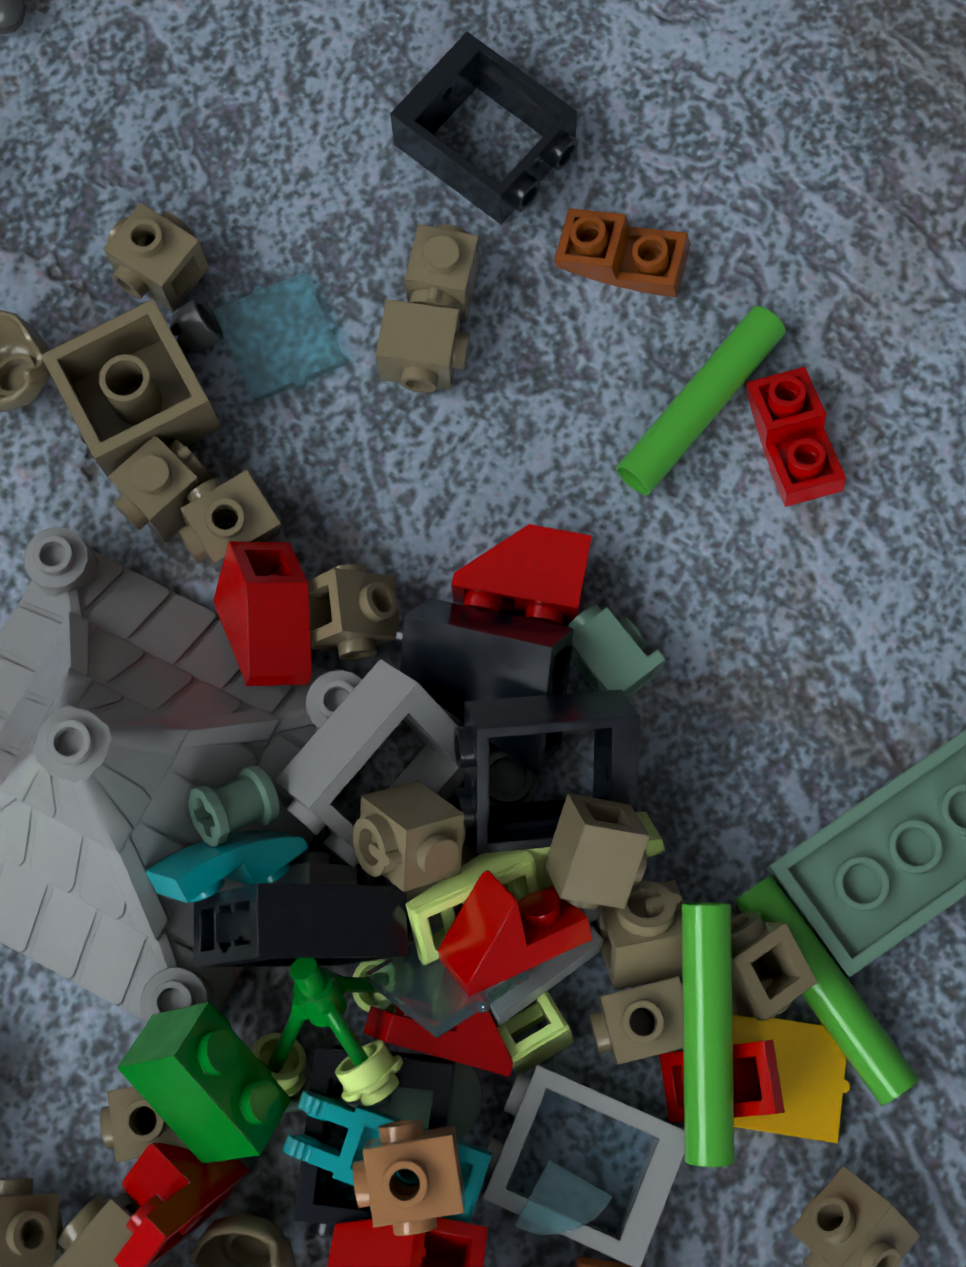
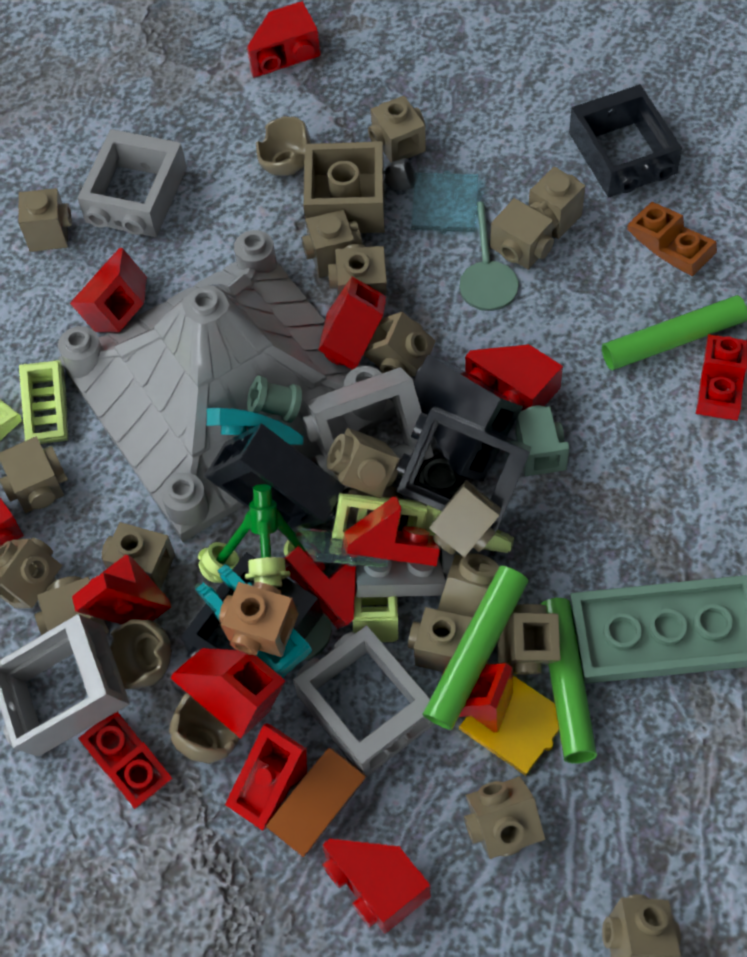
camera: 30 degrees right, 15 degrees down
green brick [117,1002,292,1164] -> none
clear light blue tile [515,1159,612,1235] -> none
none -> sand green piece [459,201,519,311]

